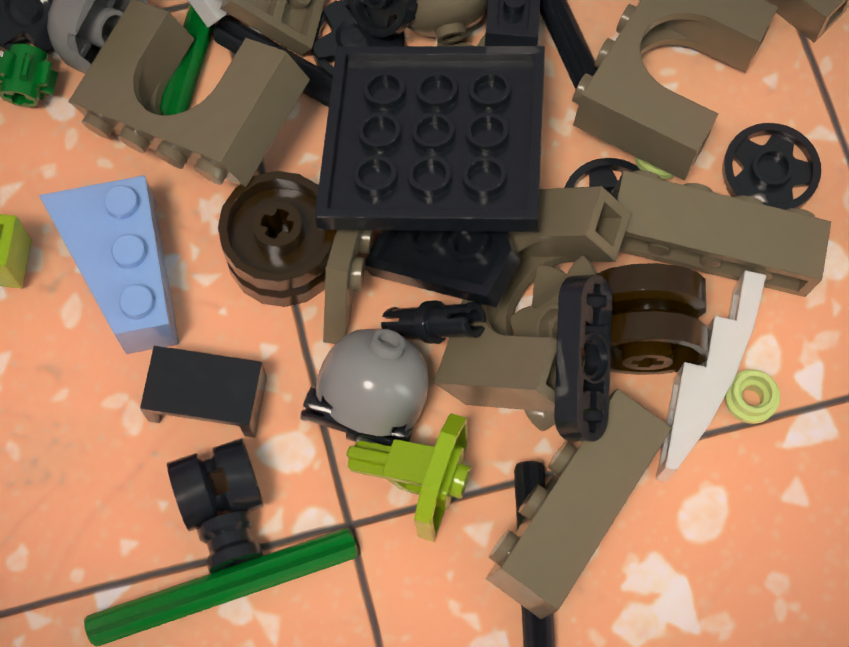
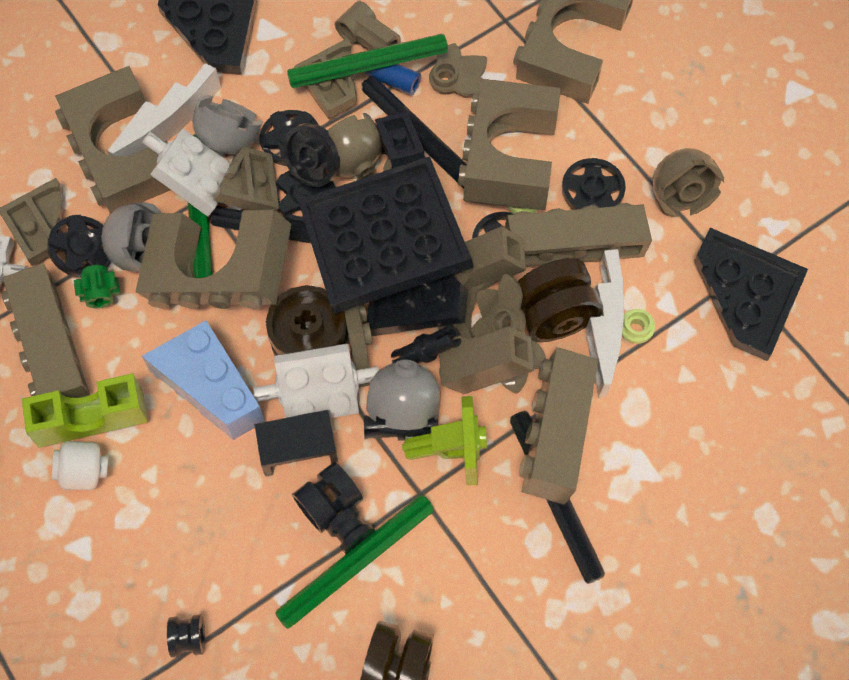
camera: 20 degrees left, 5 degrees down
black beam [554,275,612,442] -> none
none -> white plate [253,344,379,418]

